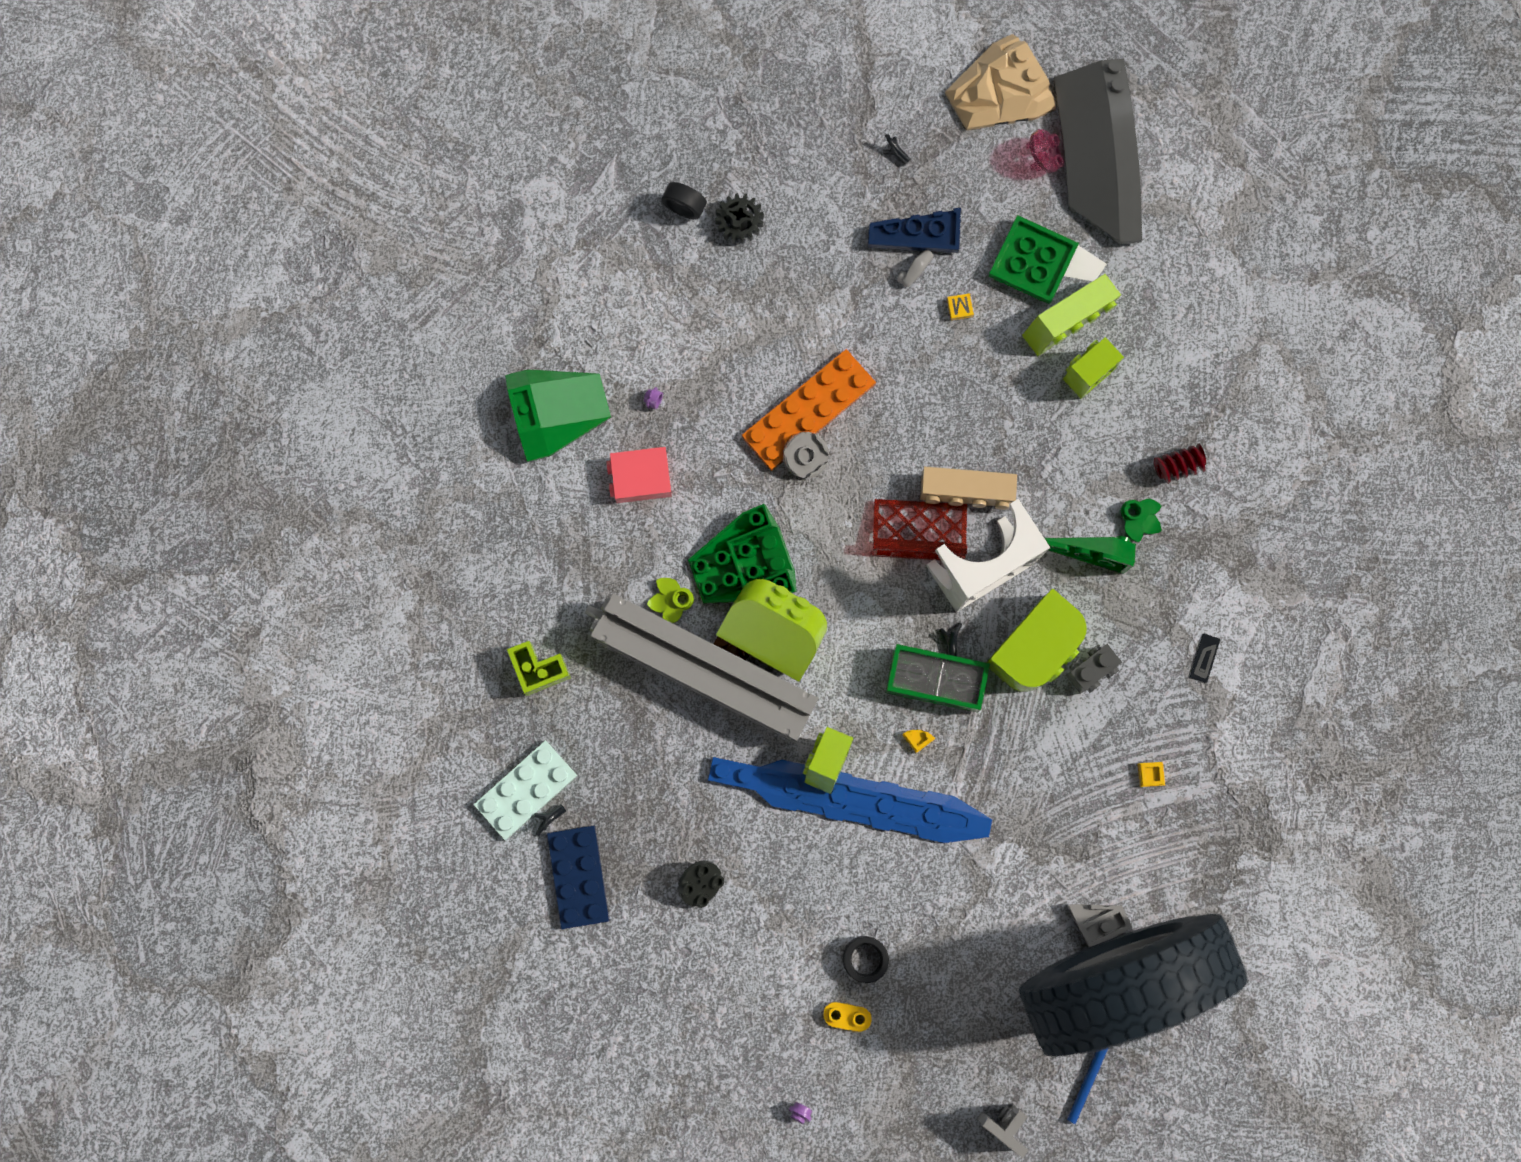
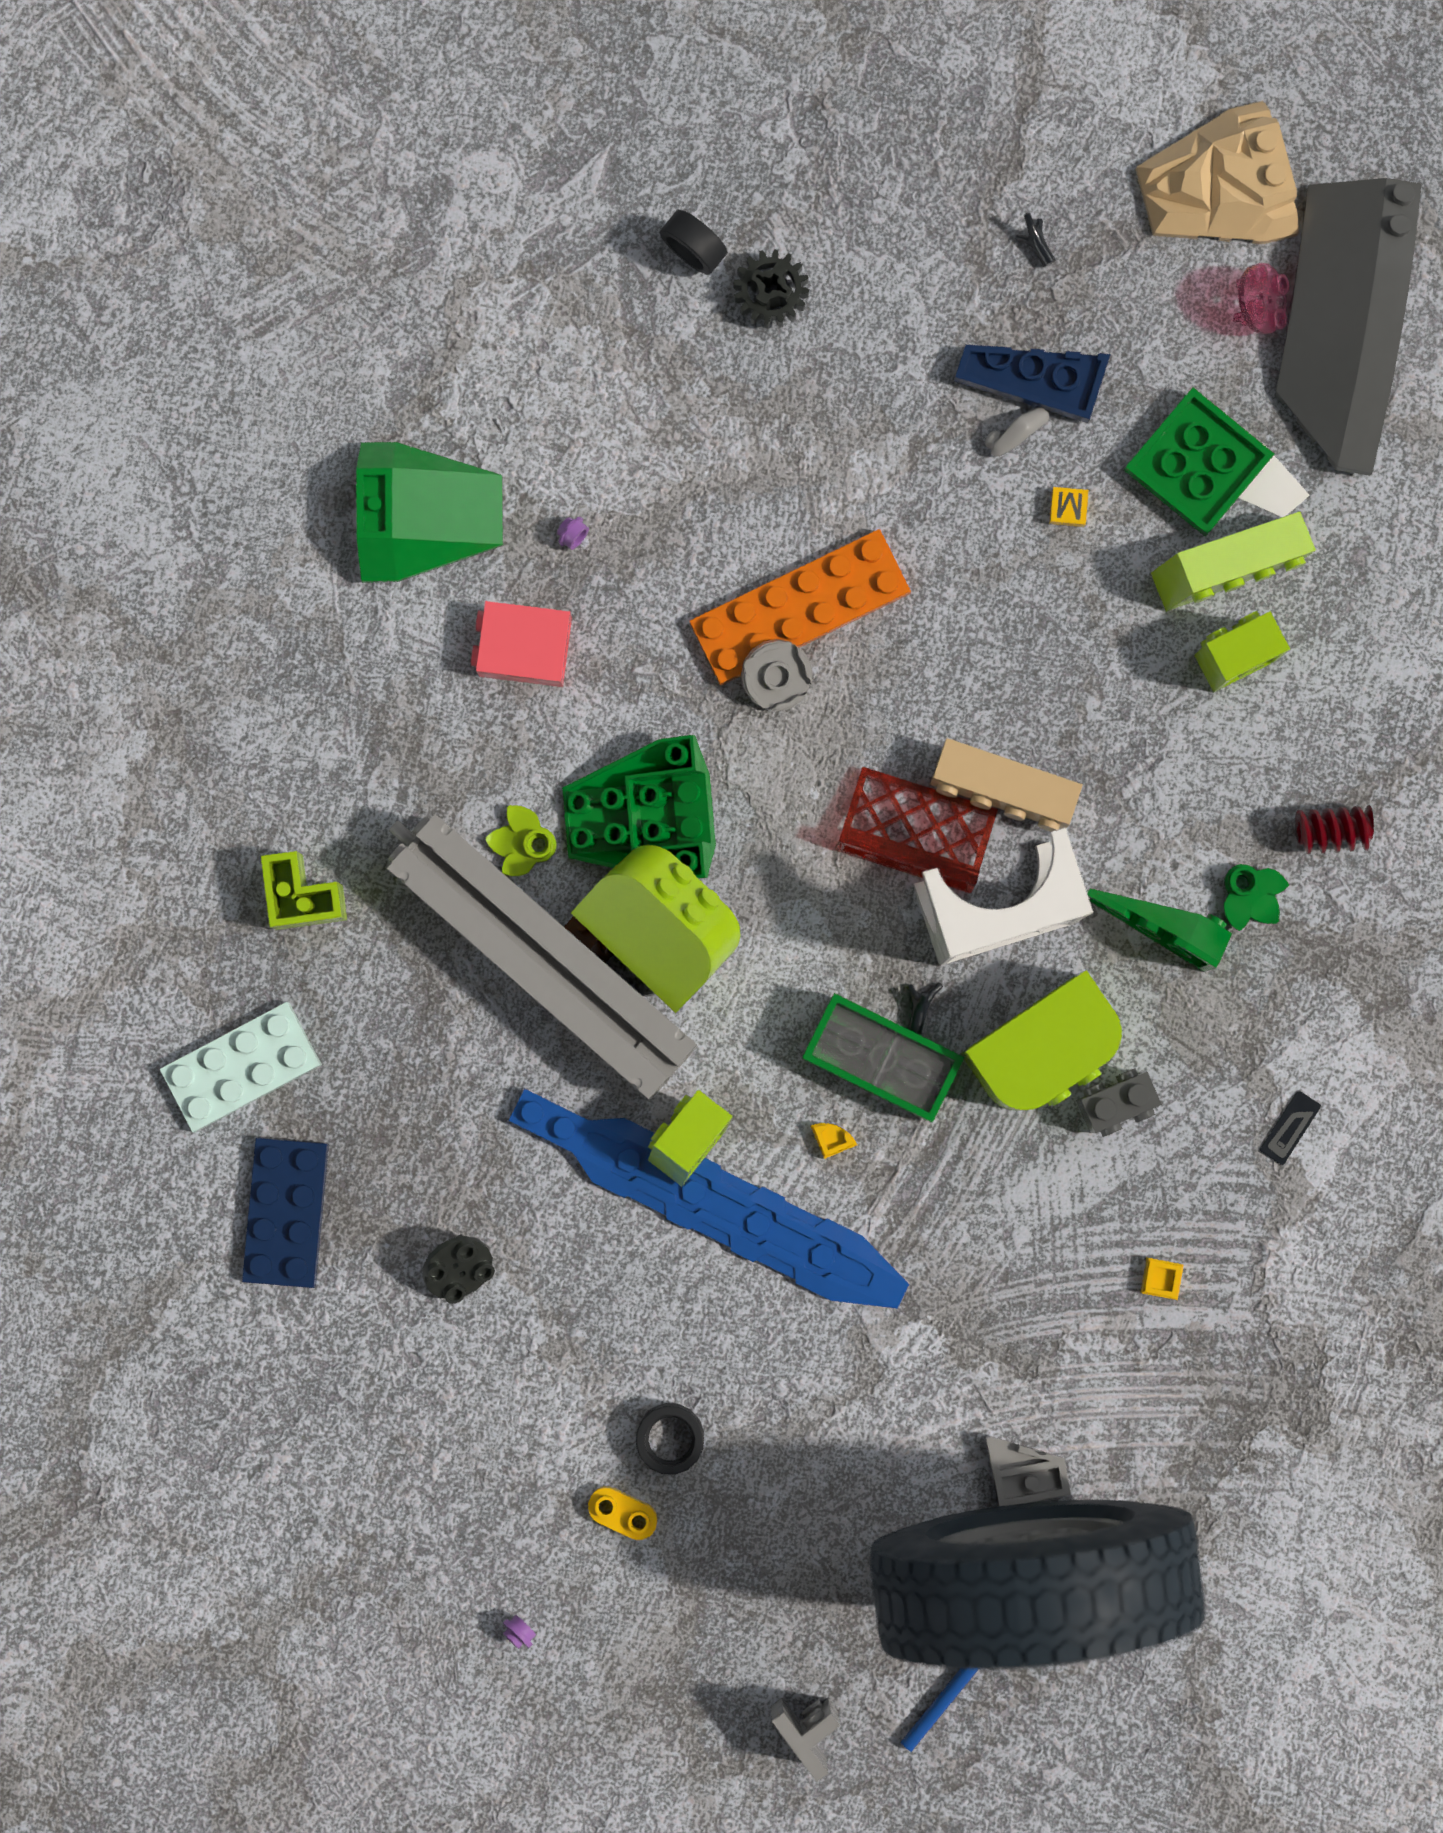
camera: 20 degrees right, 5 degrees up
black bar [534,804,566,836] -> none

